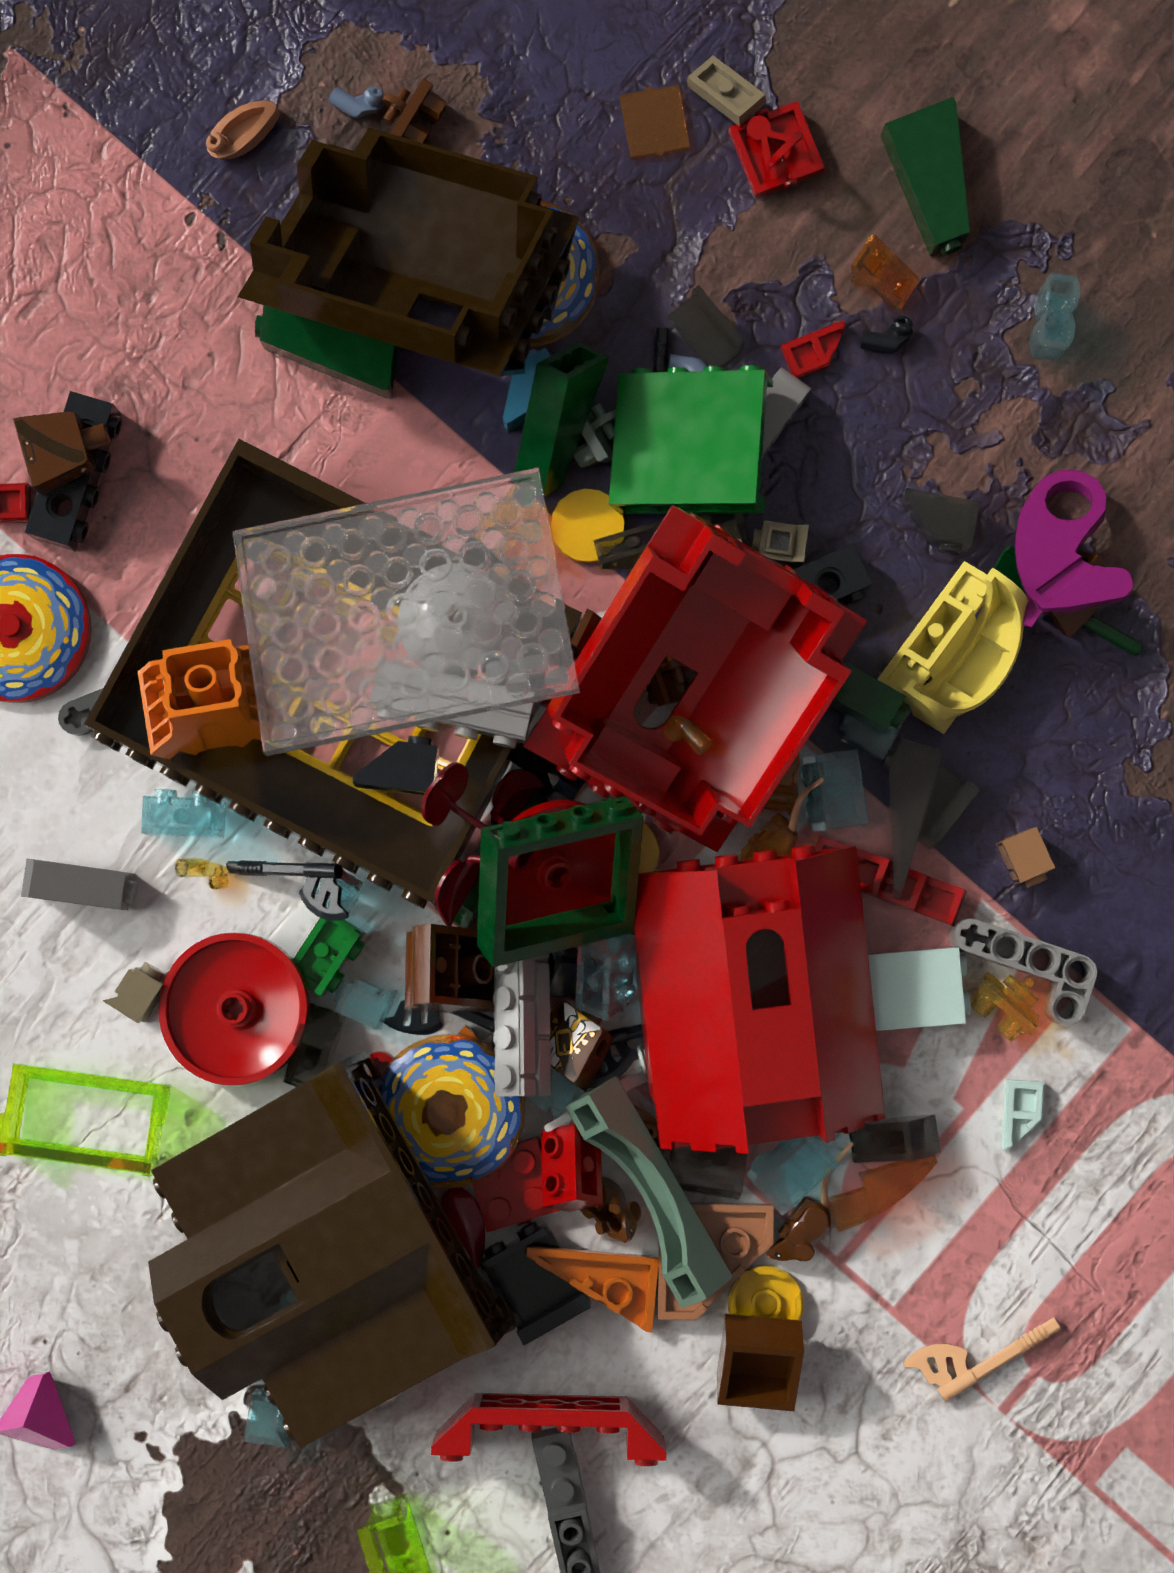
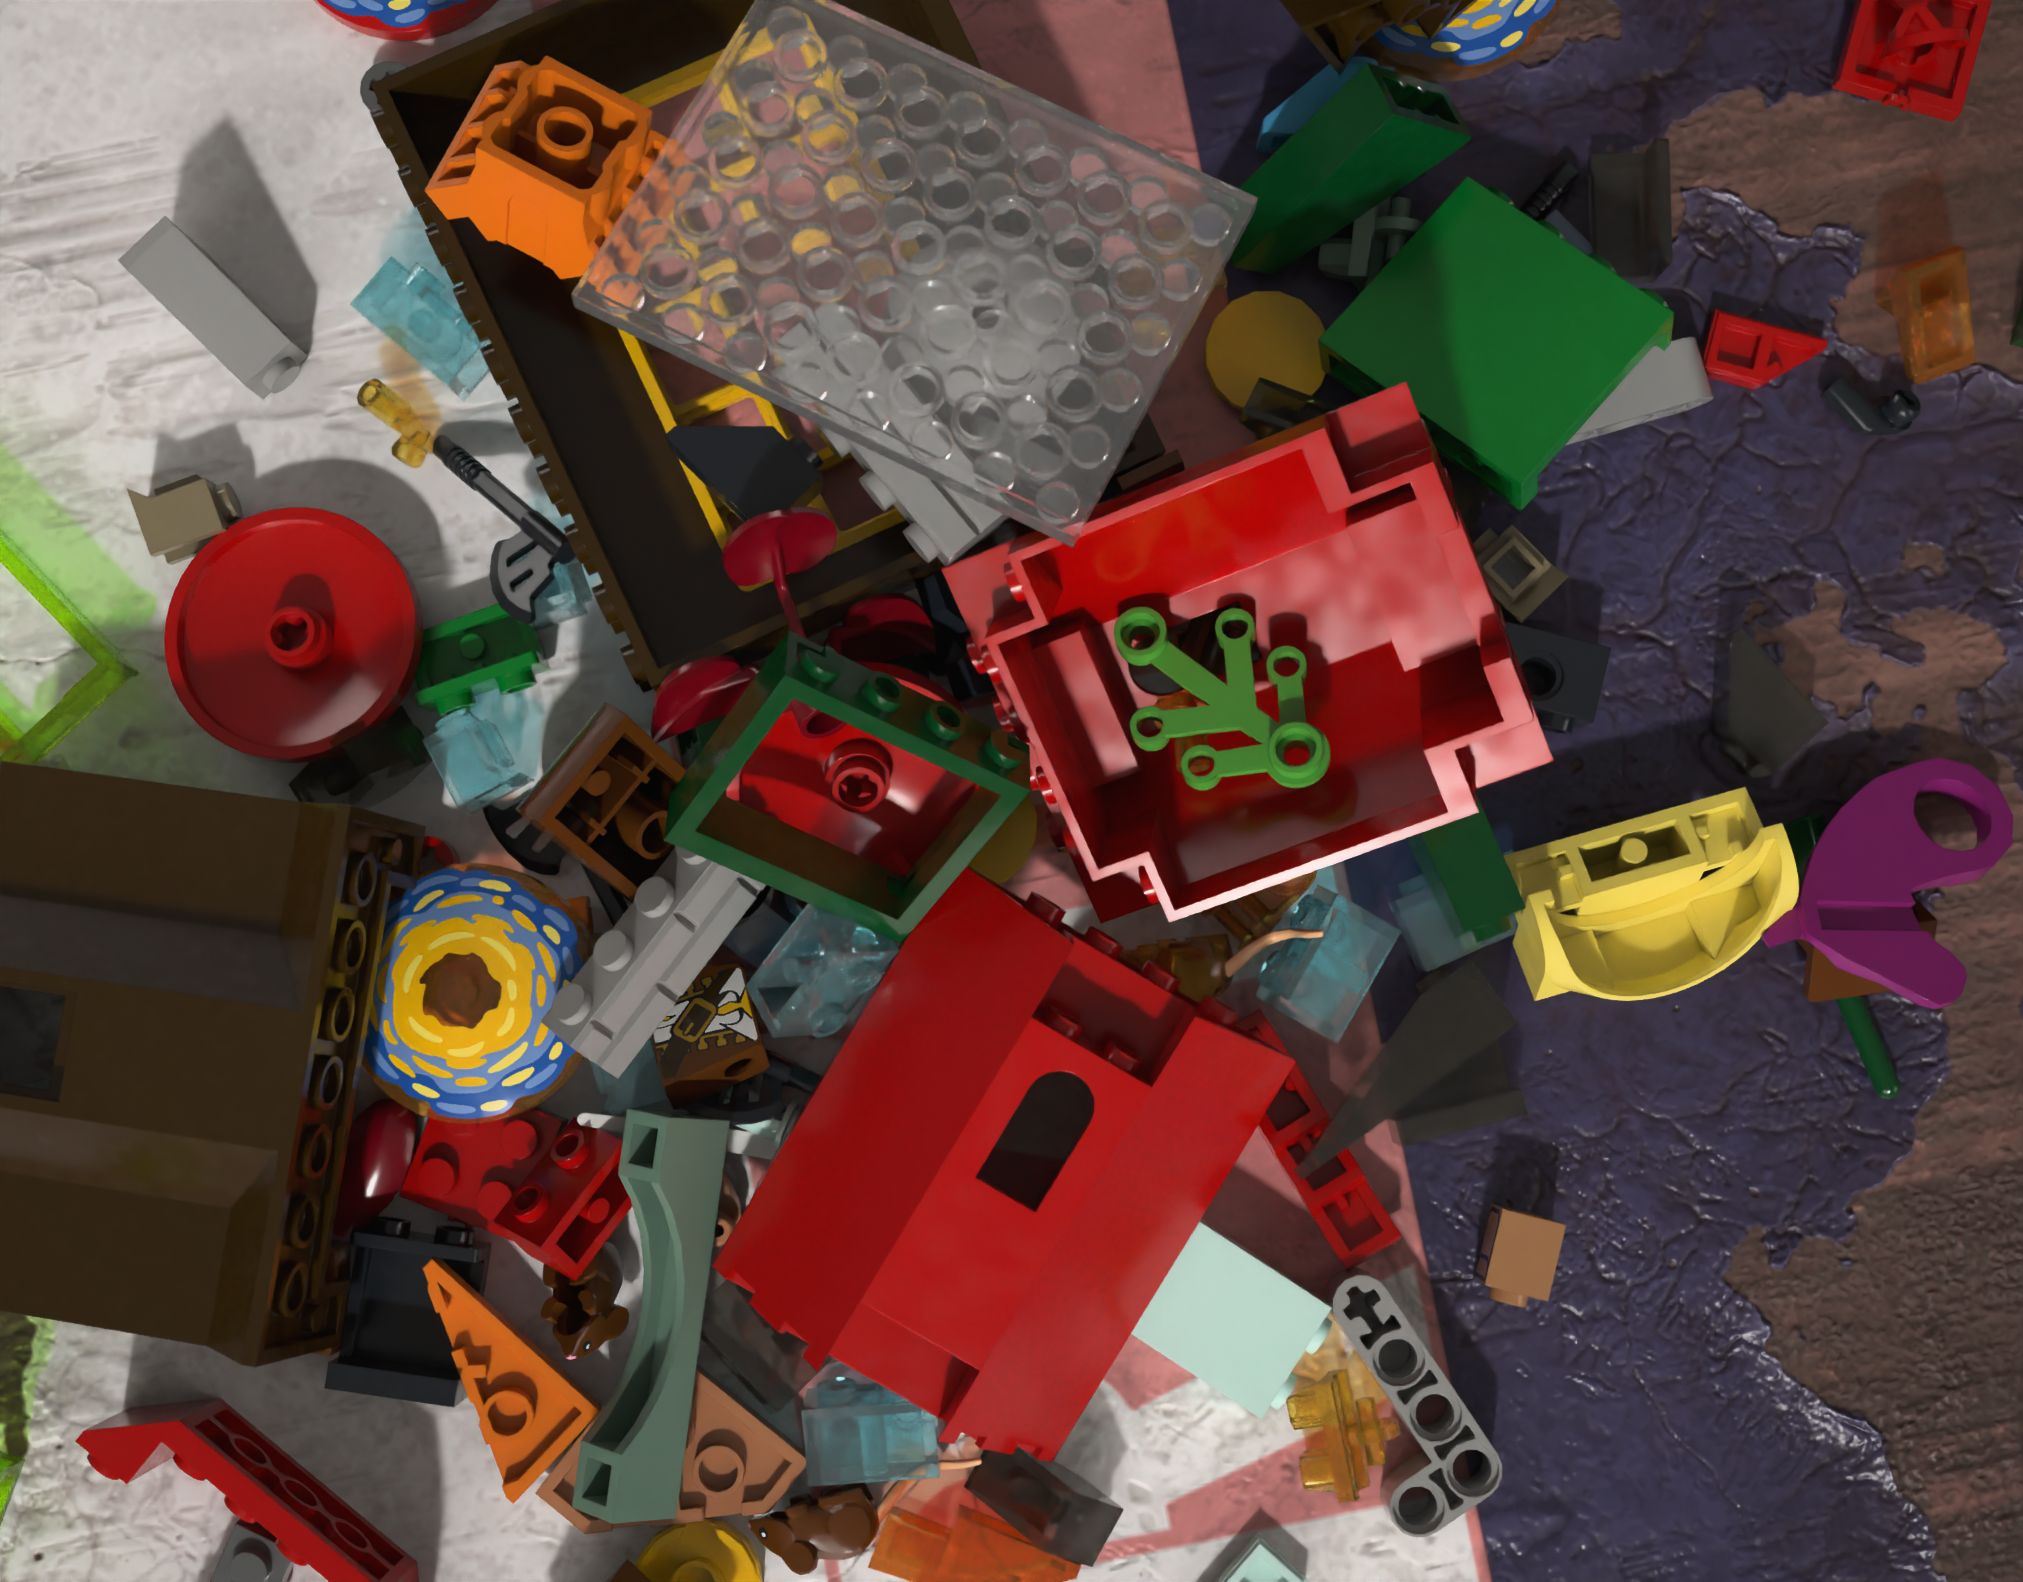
camera: 35 degrees right, 0 degrees up
none -> bright green plant [1114,607,1331,790]

